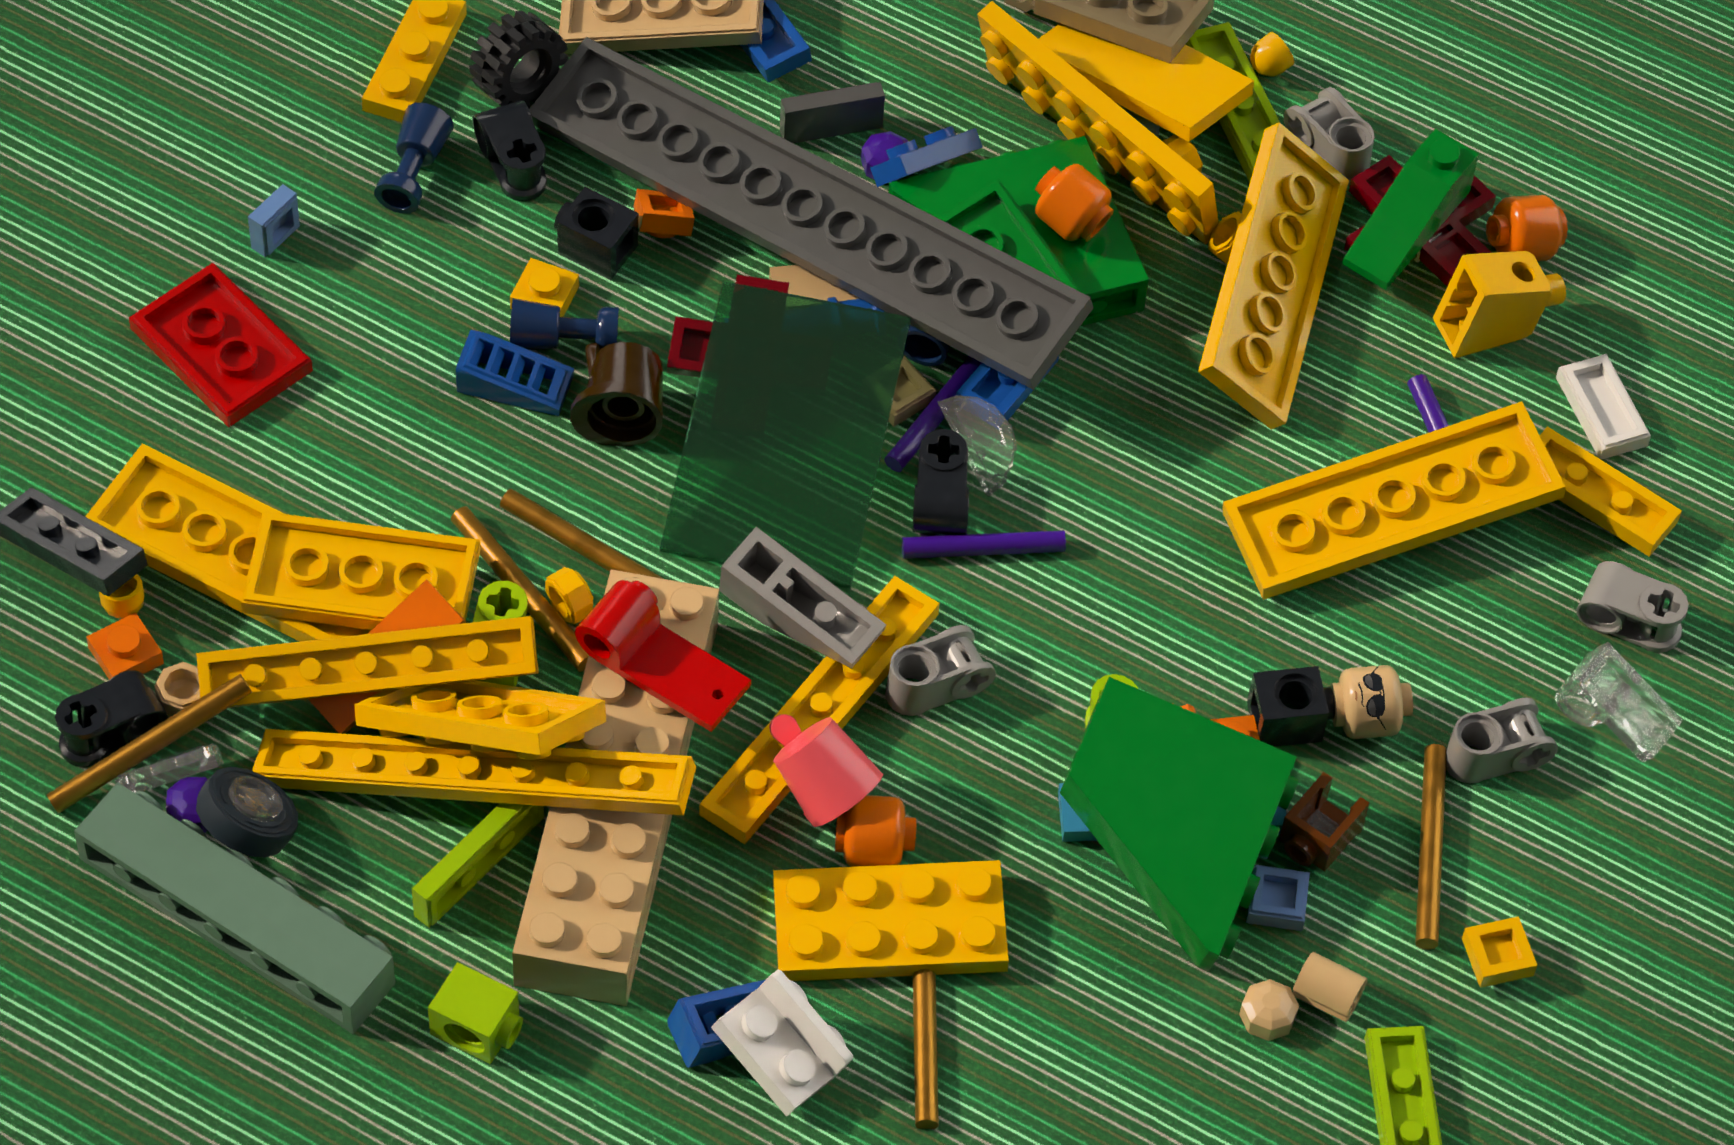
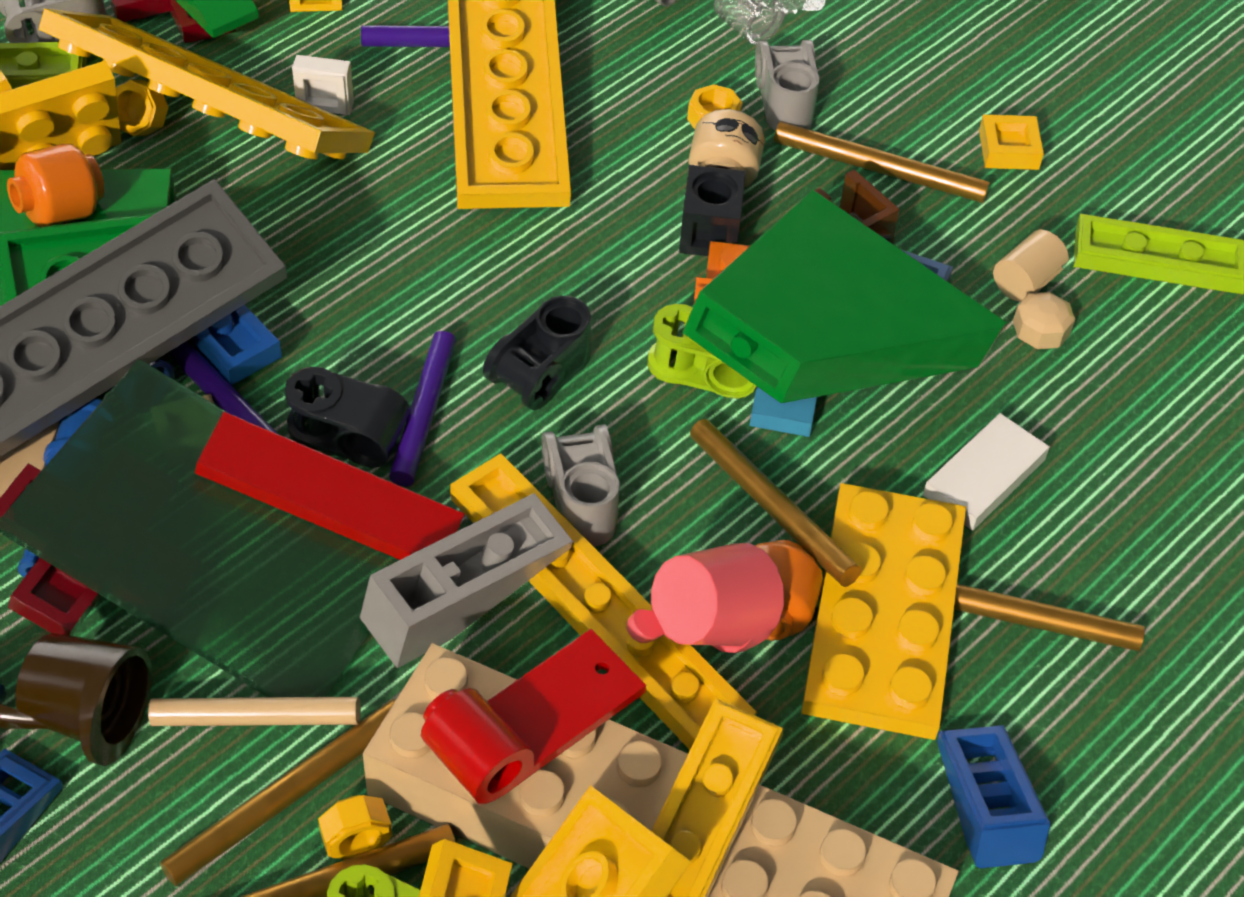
camera: 75 degrees left, 5 degrees down
white bracket [711,969,853,1117] -> none
clear tile [937,396,1017,497] -> none
none -> tan bar [148,697,361,726]
none -> red tile [195,412,465,560]
none -> white tile [292,55,354,115]
none -> black piece [483,295,591,411]
none -> yellow tile [687,84,743,129]
none -> pearl gold bar [690,419,861,587]
none -> white tile [923,413,1050,531]

